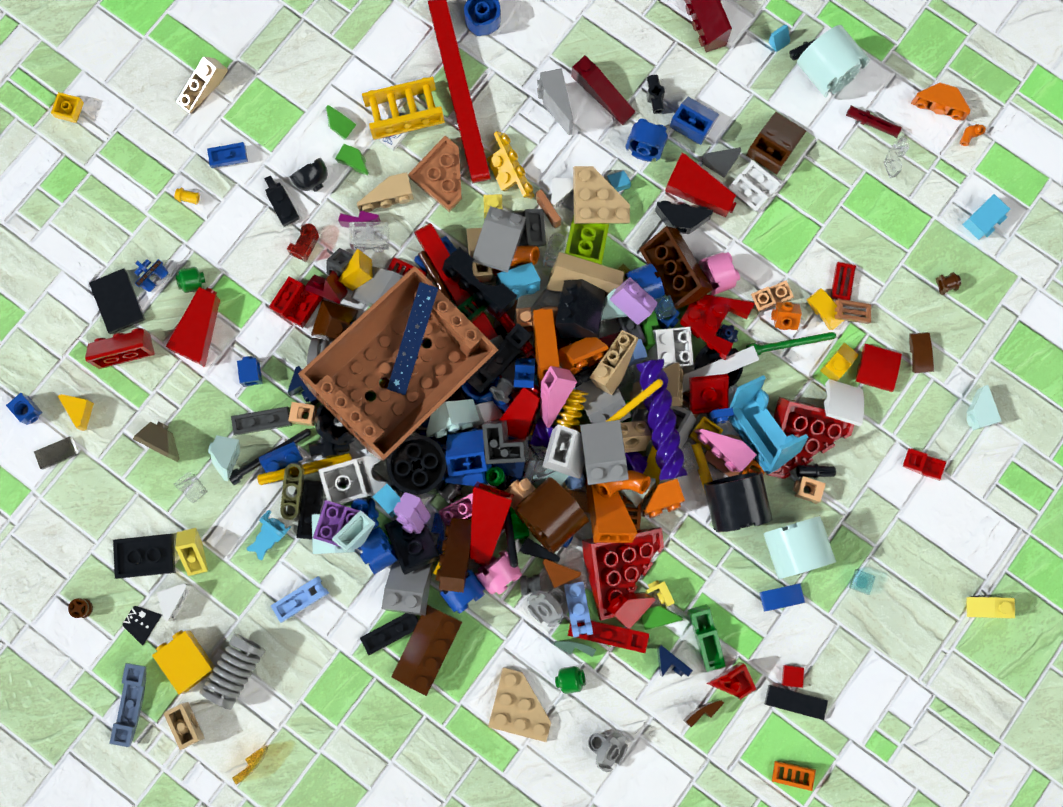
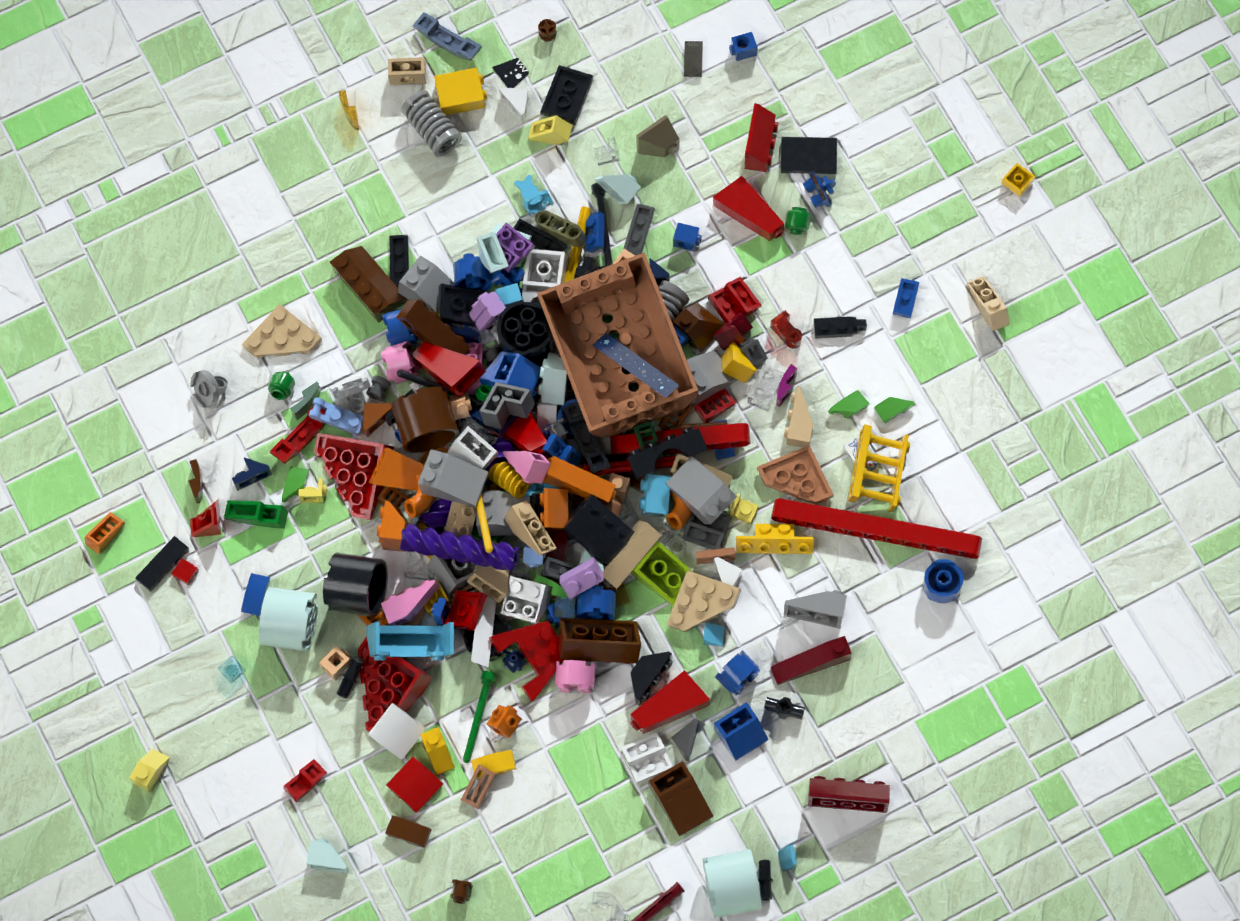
camera: 120 degrees right, 10 degrees down
yellow slope [58,394,94,431] -> none
yellow pin [174,187,200,205] -> none
light blue plate [271,576,329,623] -> none
black cylinder [289,157,328,192] -> none
slope [607,593,656,630] -> none
yellow axle [690,443,713,495] -> none
light nougat slope [751,280,794,312] -> none
red tile [830,262,856,301] -> none

